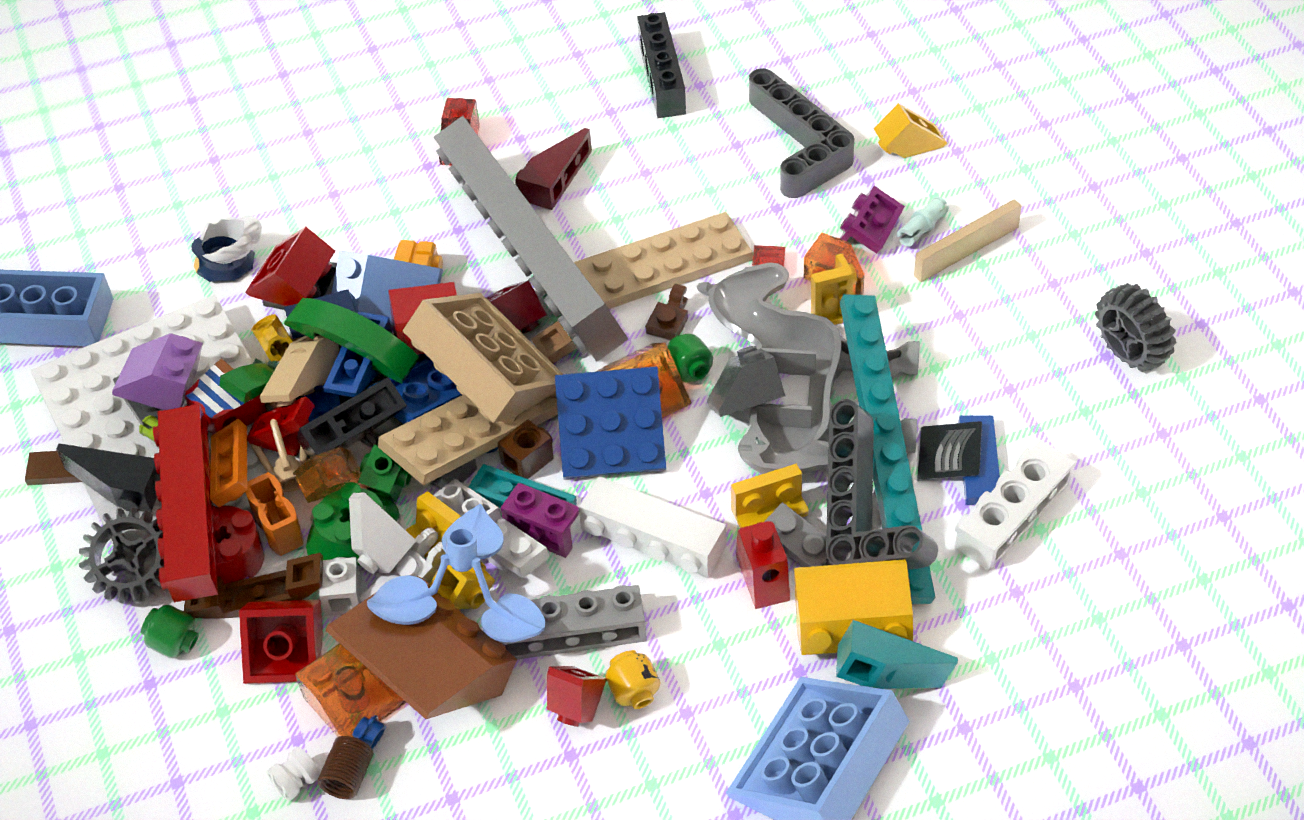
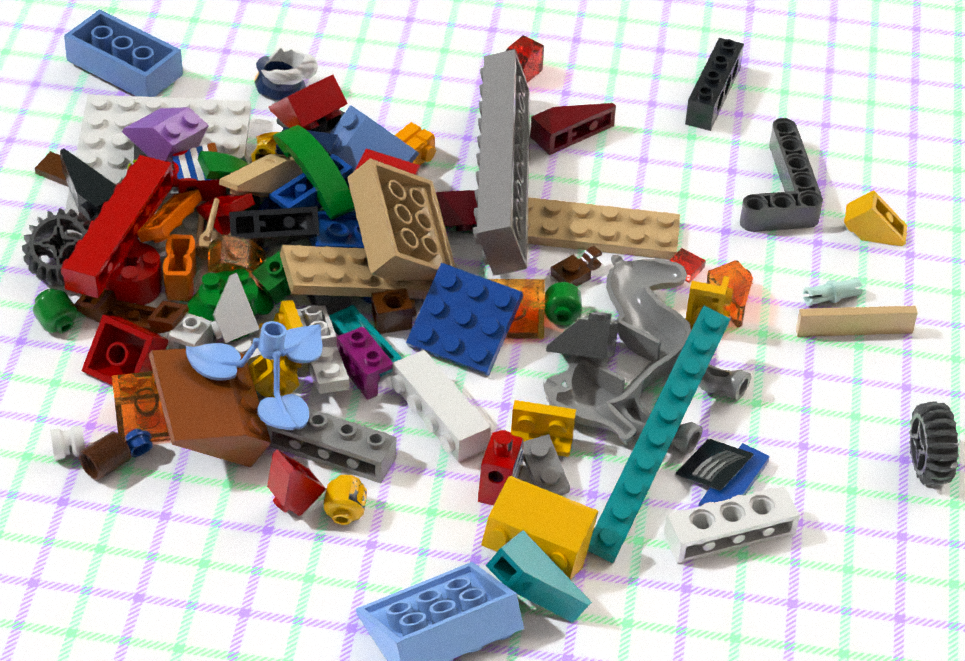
camera: 25 degrees right, 5 degrees down
medium nougat plate [531,321,577,364] -> none
dark grey beam [826,399,939,570] -> none
magenta bracket [838,185,905,254] -> none

